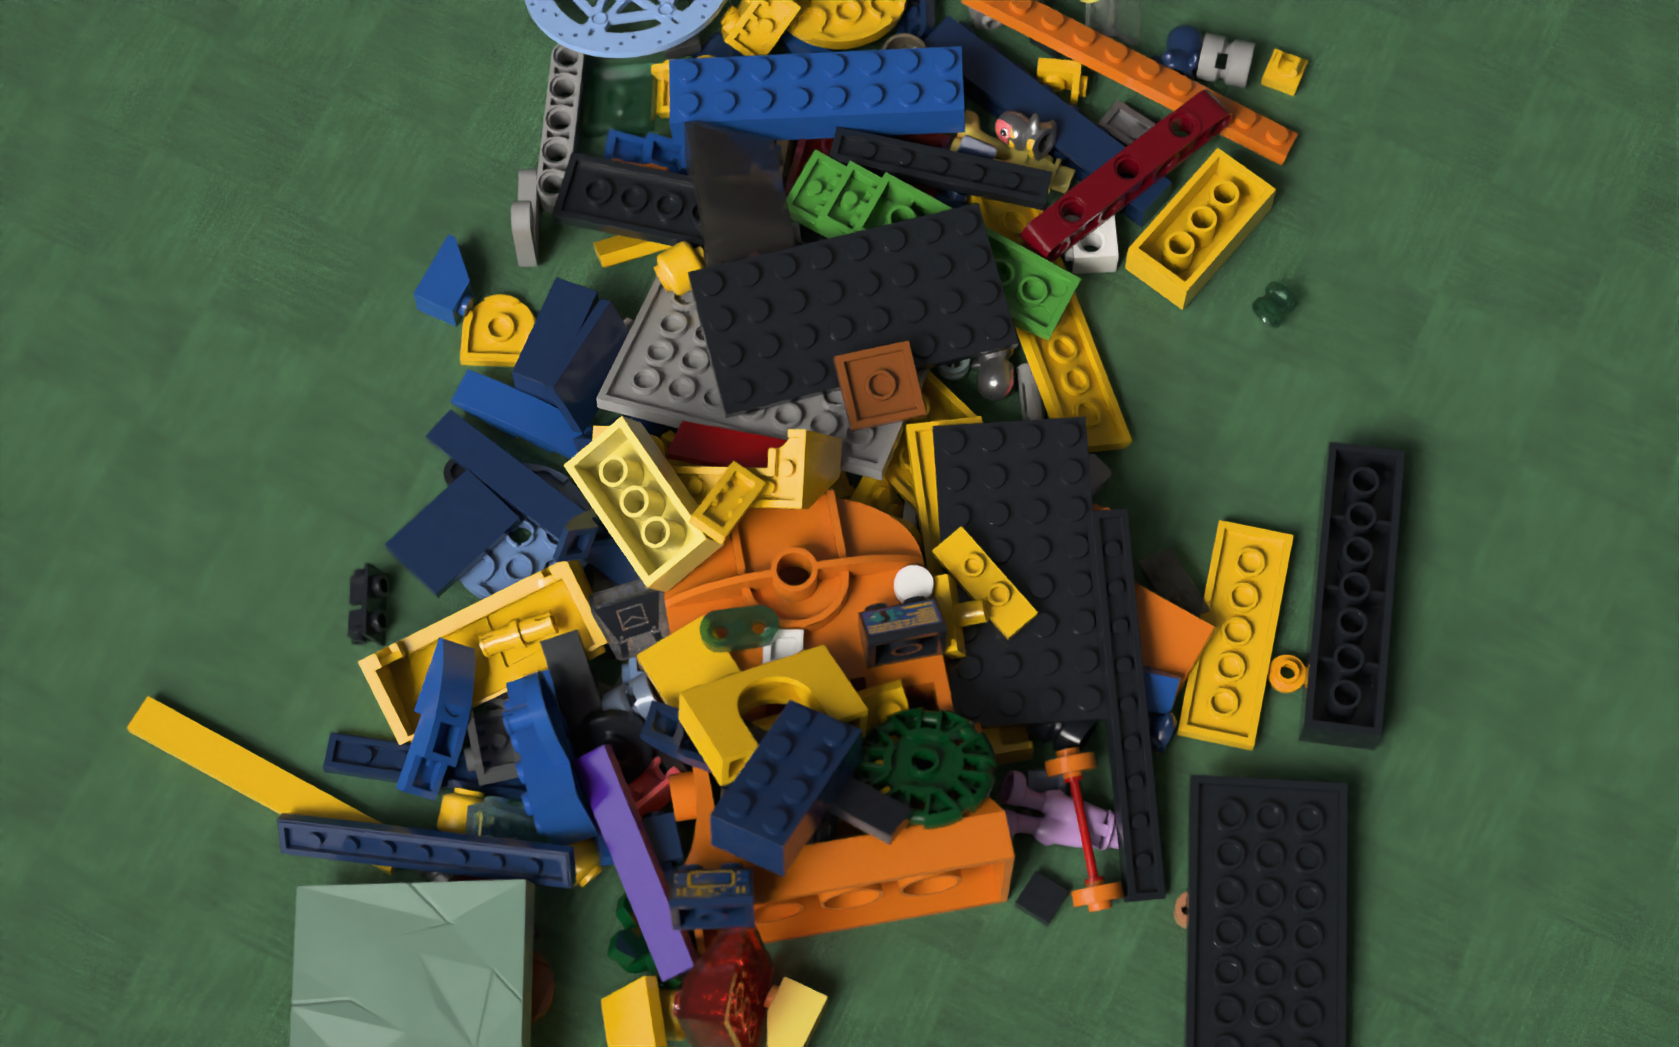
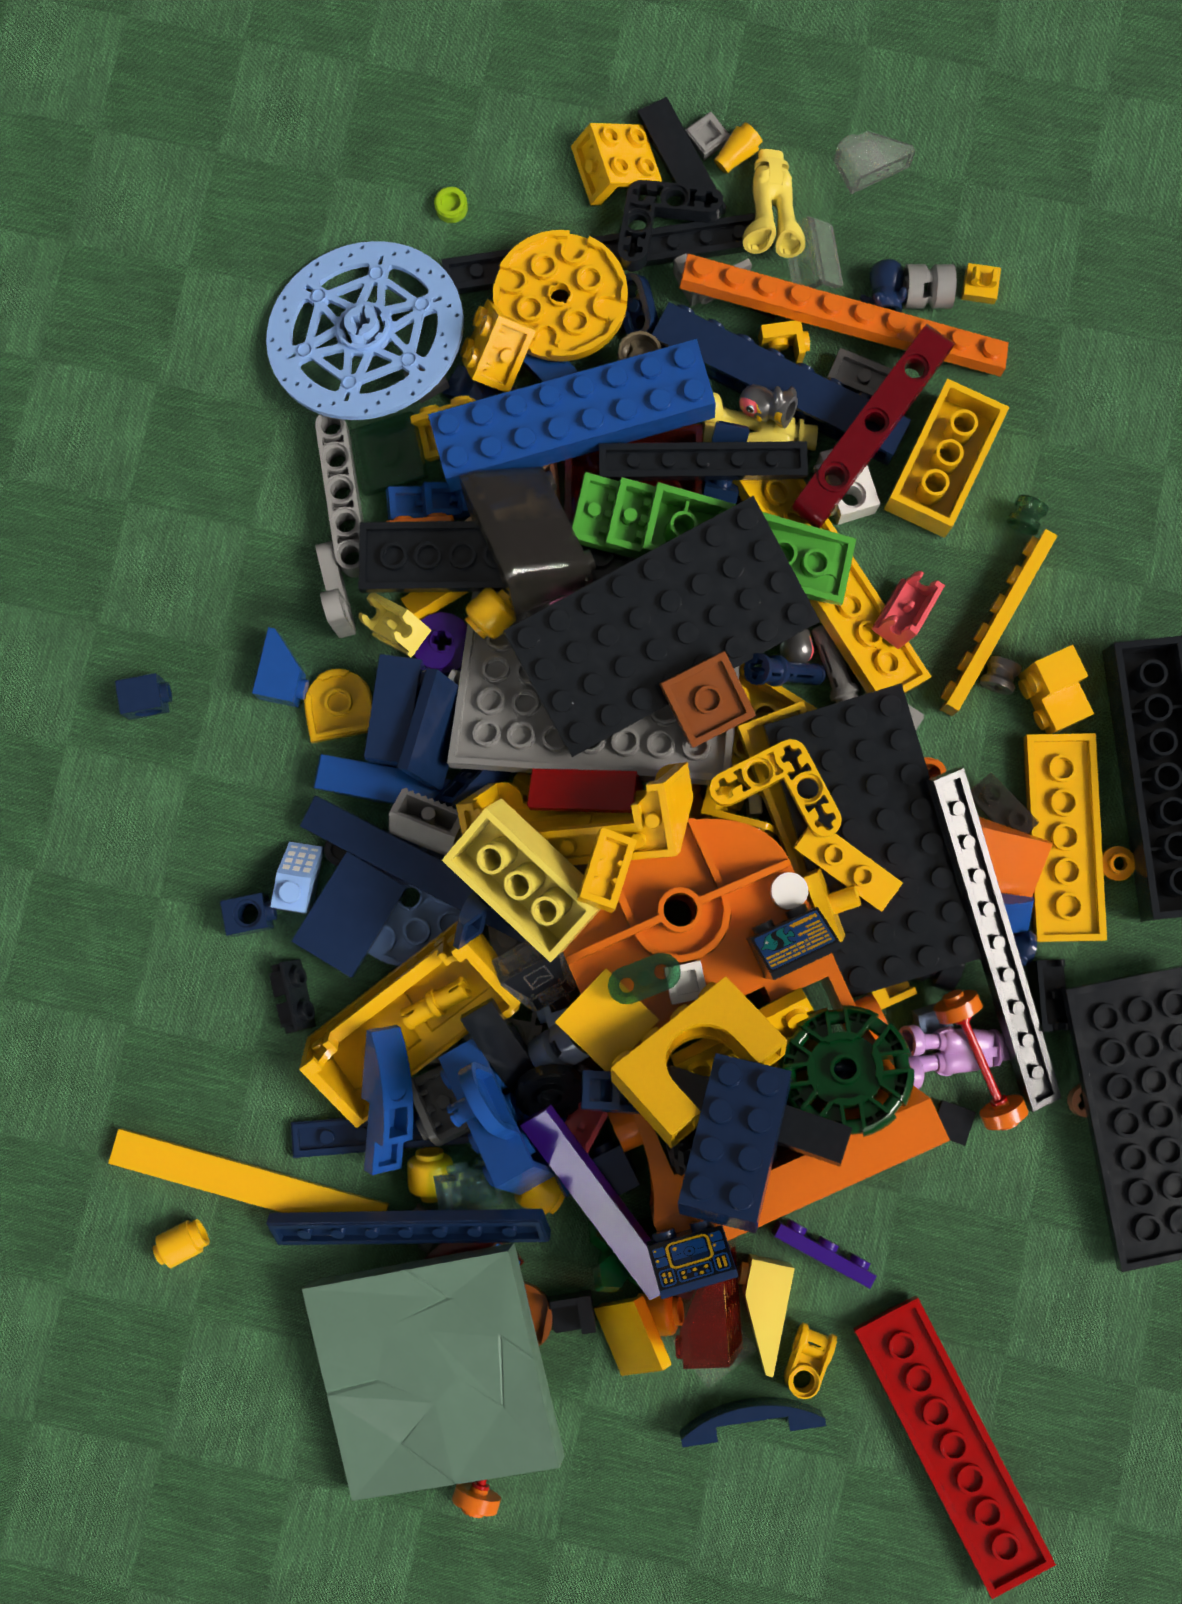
camera: 10 degrees left, 15 degrees up
none -> dark blue brick [115,673,172,720]
none -> yellow brick [153,1219,210,1268]
none -> dark blue brick [220,893,277,937]
none -> light blue slope [270,841,324,914]
none -> light yellow hinge [359,593,431,658]
none -> light grey brick [388,788,462,855]
none -> dark purple piece [414,612,467,676]
none -> black panel [548,1290,596,1334]
none -> yellow beam [709,739,842,838]
none -> dark blue pin [744,653,826,687]
none -> dark purple plate [771,1219,877,1289]
none -> coral hinge [871,571,945,649]
none -> yellow plate [940,529,1058,716]
none -> flat silver wheel [980,656,1022,695]
none -> yellow brick [1018,645,1094,734]
none -> black hinge [1027,959,1070,1032]

